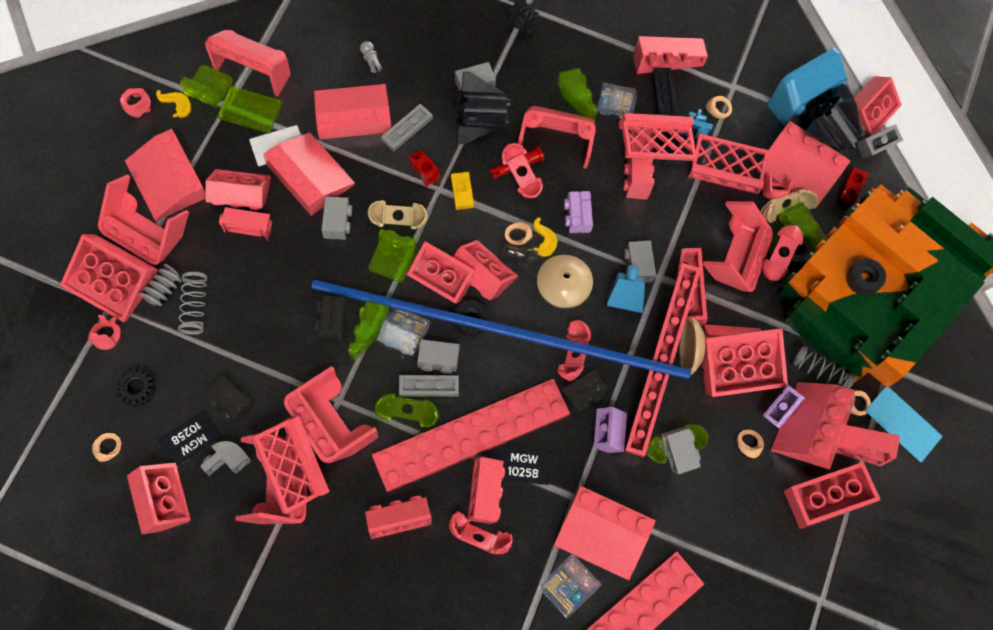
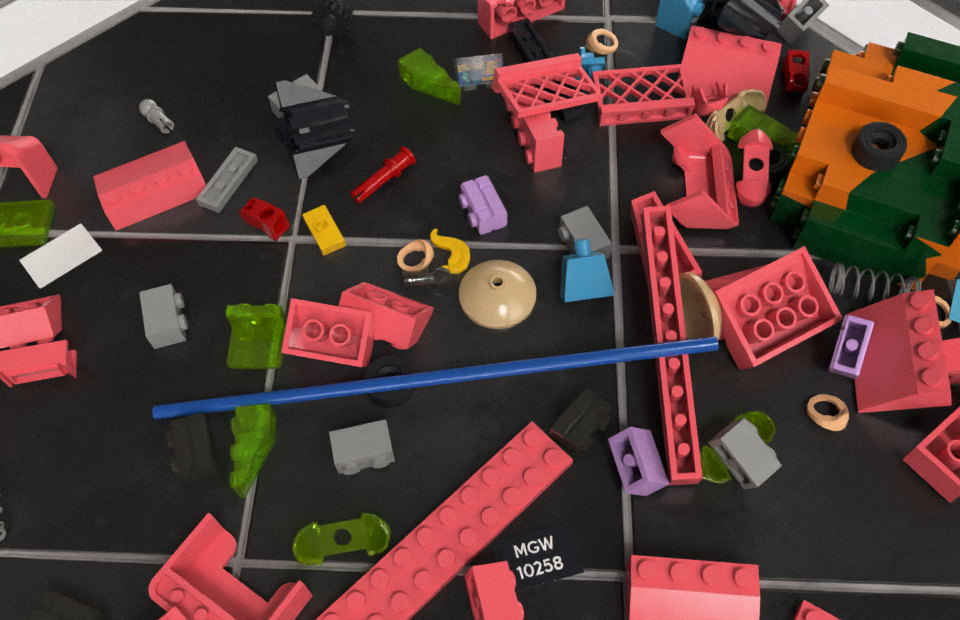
camera: 10 degrees left, 10 degrees down
coral slope [263,132,355,216] -> none
tan piece [368,200,428,229] -> none
clear slope [378,309,431,356] -> none
light grey plate [399,375,459,397] -> none
coral piece [502,143,543,198] -> none
coral windscreen [518,106,596,169] -> none
coral piece [557,320,591,381] -> none

